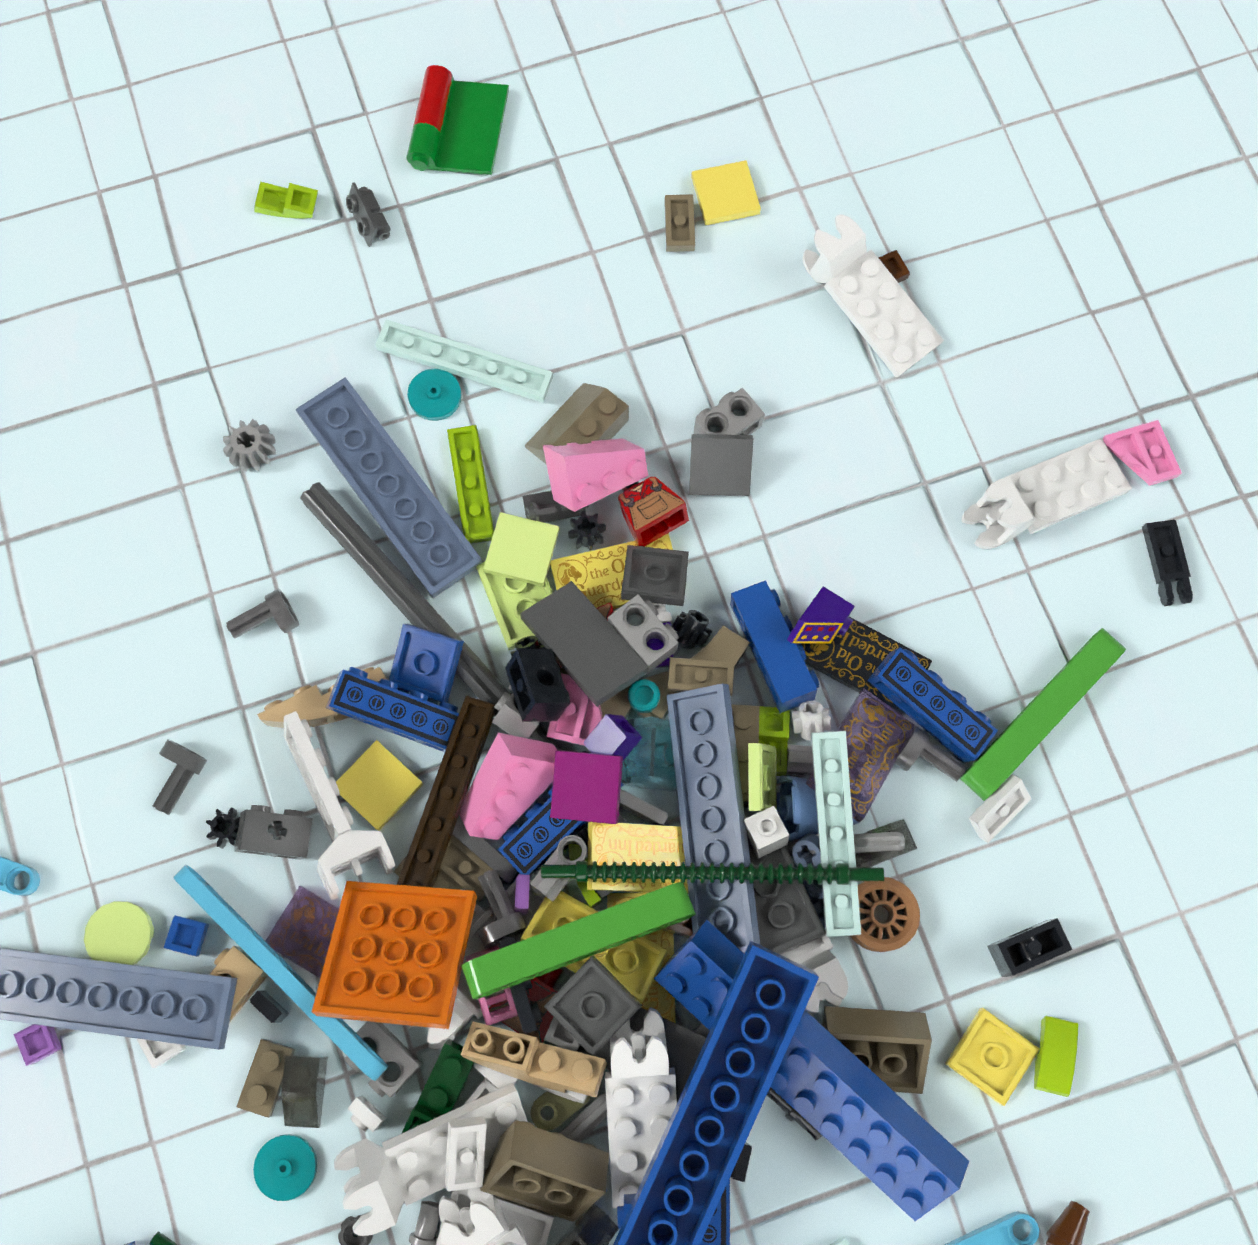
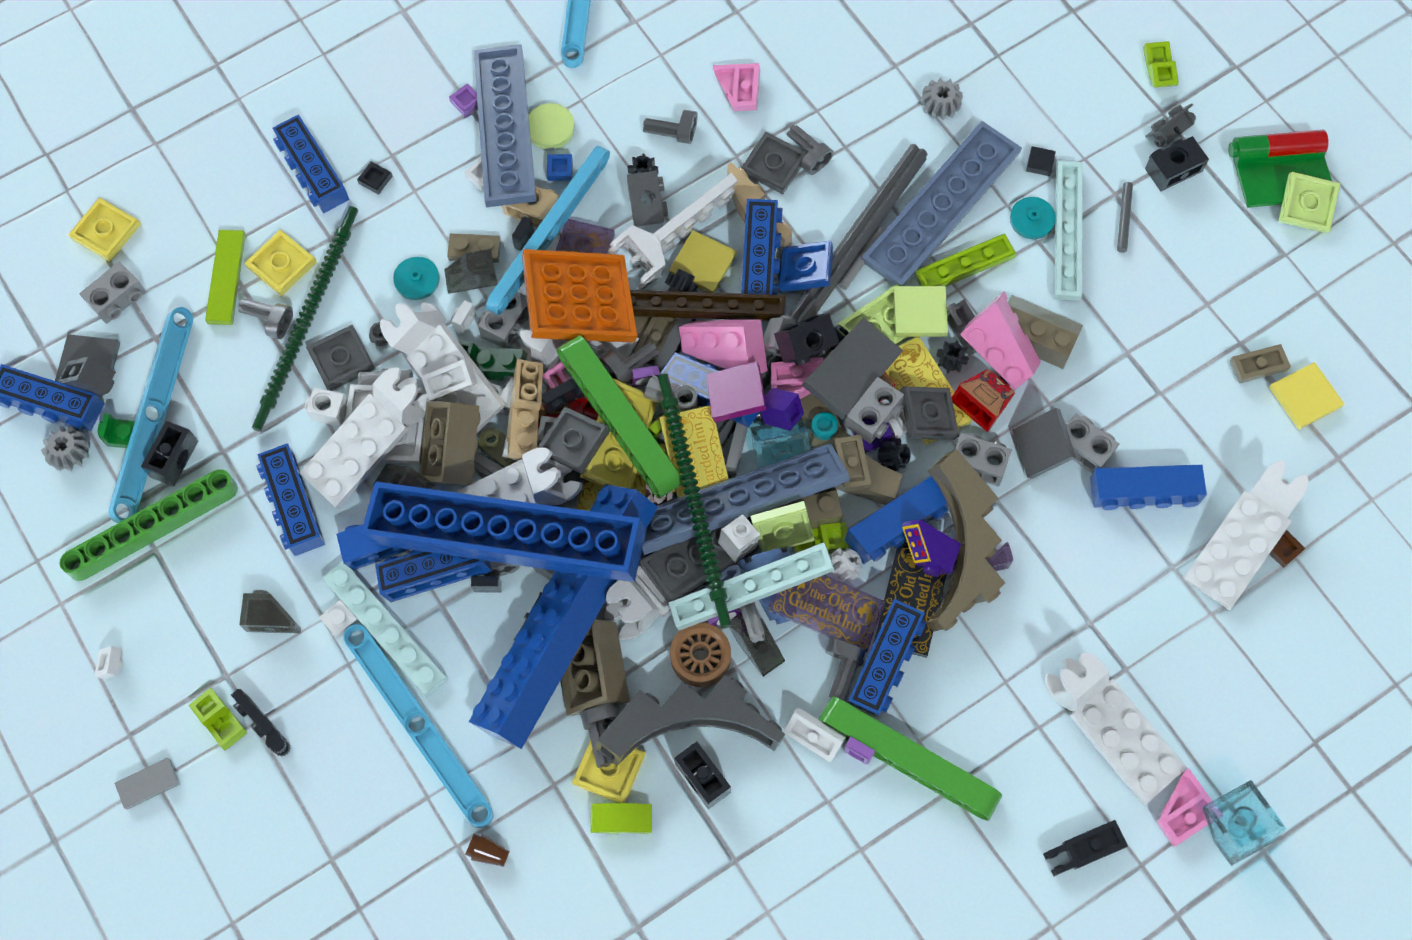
camera: 80 degrees right, 5 degrees down
none -> black tile [357,161,393,195]
none -> flat silver piece [580,703,620,768]
none -> dark grey arch [595,675,785,766]
none -> black gear [664,269,698,292]
none -> bright pink wing [713,63,760,111]
none -> dark grey tile [741,131,807,195]
none -> light grey bar [838,227,885,290]
none -> medium lavender tile [844,736,875,765]
none -> dark tan arch [926,449,1005,632]
none -> light grey brick [955,433,1012,487]
none -> clear purple slope [987,542,1014,571]
none -> black tile [1026,146,1056,176]
none -> blue brick [1090,464,1207,510]
none -> dark grey bar [1117,182,1133,253]
none -> black brick [1145,136,1209,192]
none -> clear light blue slope [1203,780,1287,866]
none -> yellowish green tile [1278,172,1341,233]

